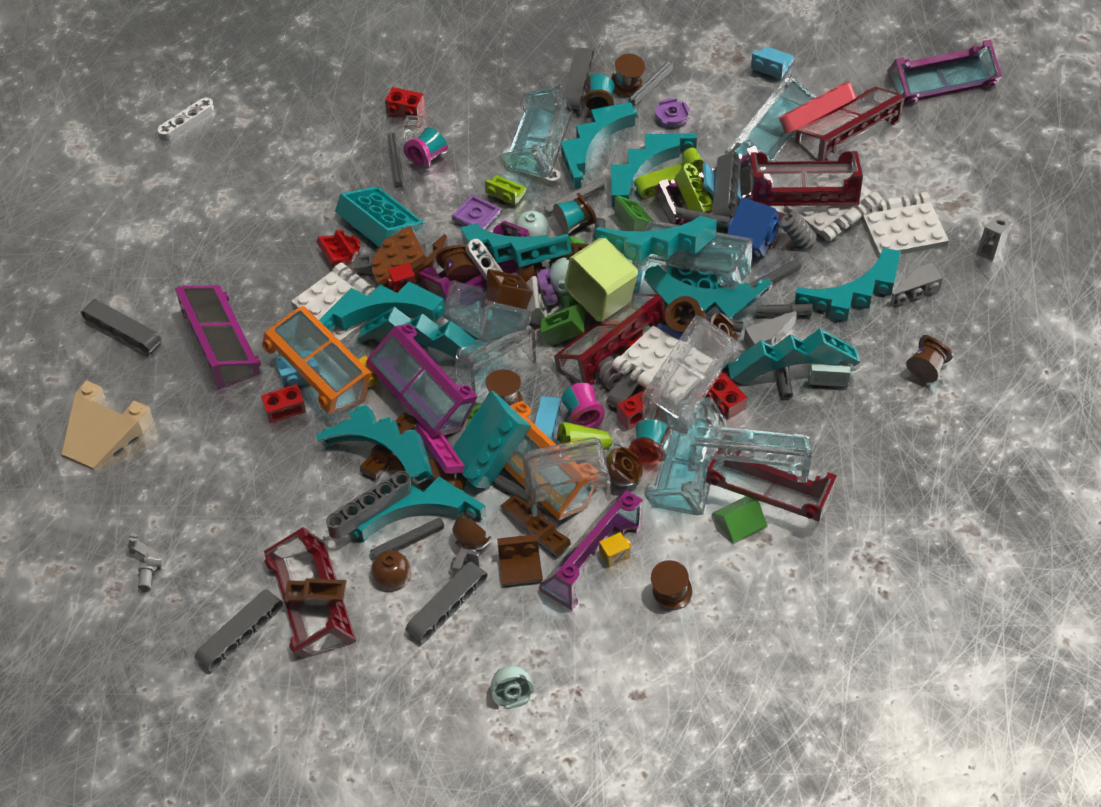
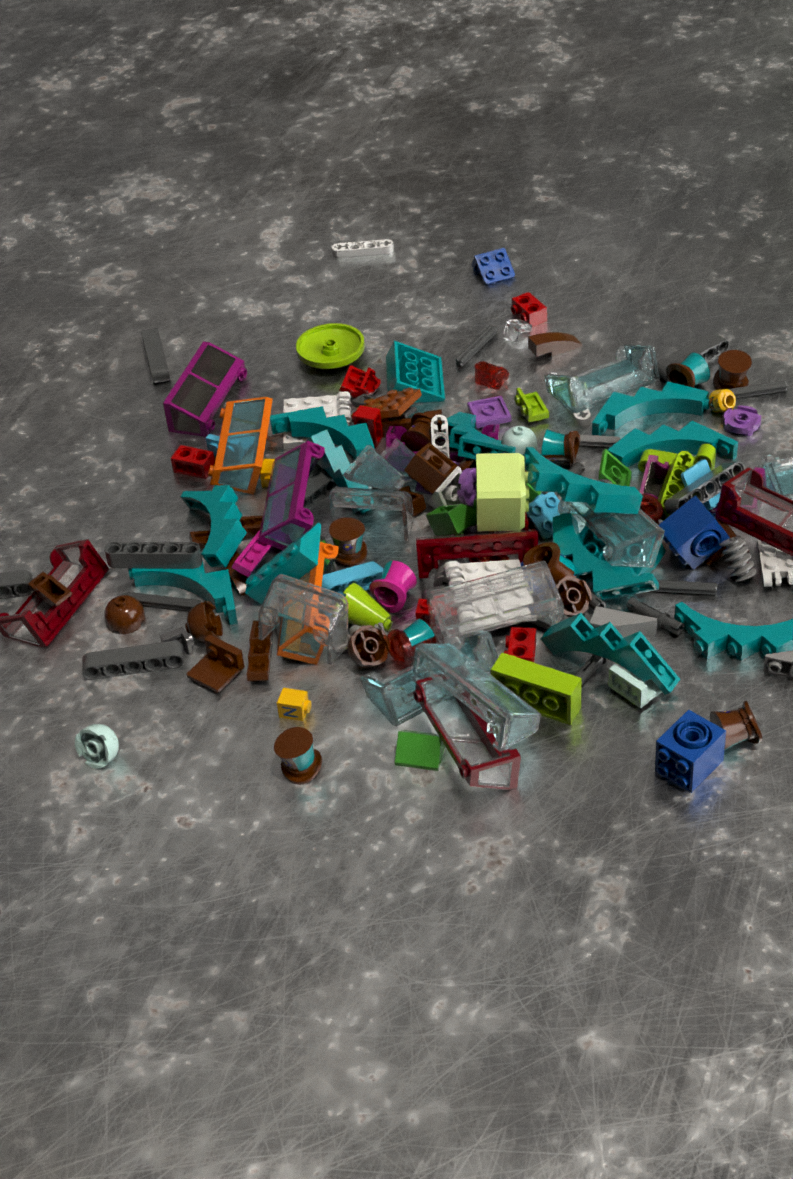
camera: 45 degrees right, 10 degrees down
tan wedge [61,380,154,470] -> none
dark pink hat [403,127,448,168] -> none
magenta windscreen [539,490,643,611] -> none
dark grey pin [674,207,730,228] -> none
none -> lime dish [296,323,365,369]
none -> blue bracket [471,248,515,285]
none -> clear red piece [475,361,509,390]
none -> lime brick [491,653,581,725]
none -> reddish brown slope [528,332,582,357]
none -> blue brick [655,710,726,793]
none -> yellow head [709,389,736,413]

